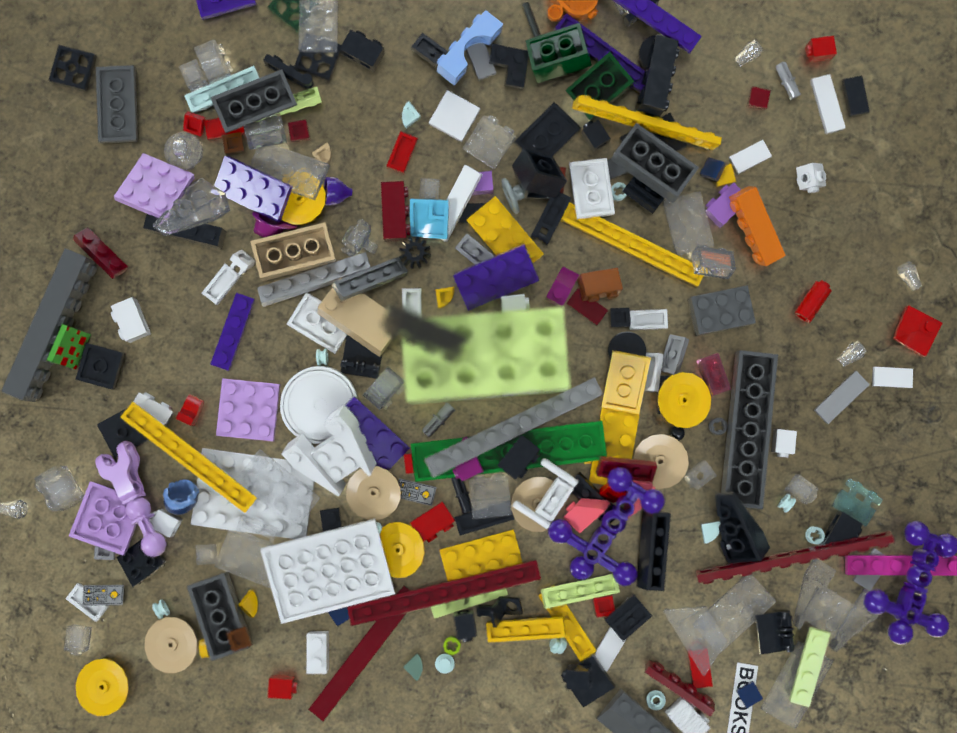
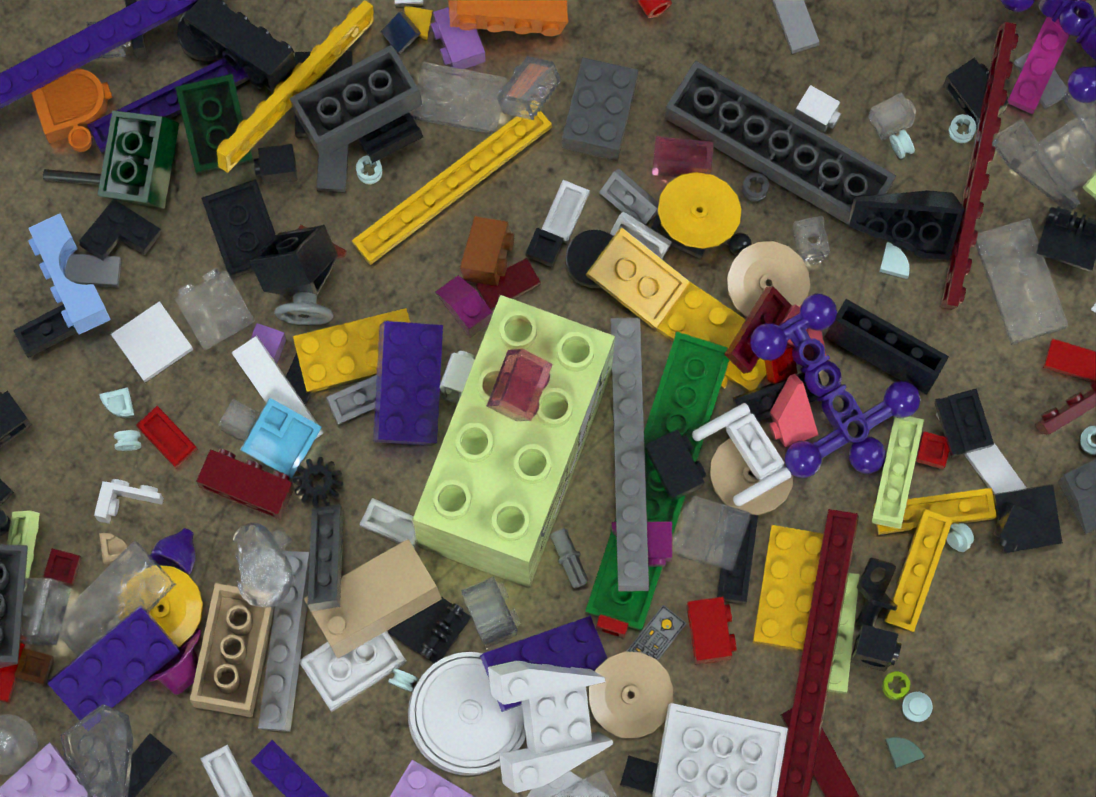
camera: 65 degrees left, 10 degrees down
white tile [230,250,256,275] -> none
yellow piece [380,522,425,578] -> none
clear smoke brick [381,303,469,364] -> none
yellow tile [435,287,455,309] -> none
black axle [451,477,474,514] -> none
black plate [531,192,571,246] -> none
white tile [569,158,615,219] -> none
clear wing [663,606,727,676] -> none
clear light blue plate [831,478,883,527] -> none
none -> white bracket [94,479,164,524]
none -> light aqua bush [114,430,141,451]
none -> clear tile [238,547,297,608]
none -> clear pink brick [486,349,553,422]

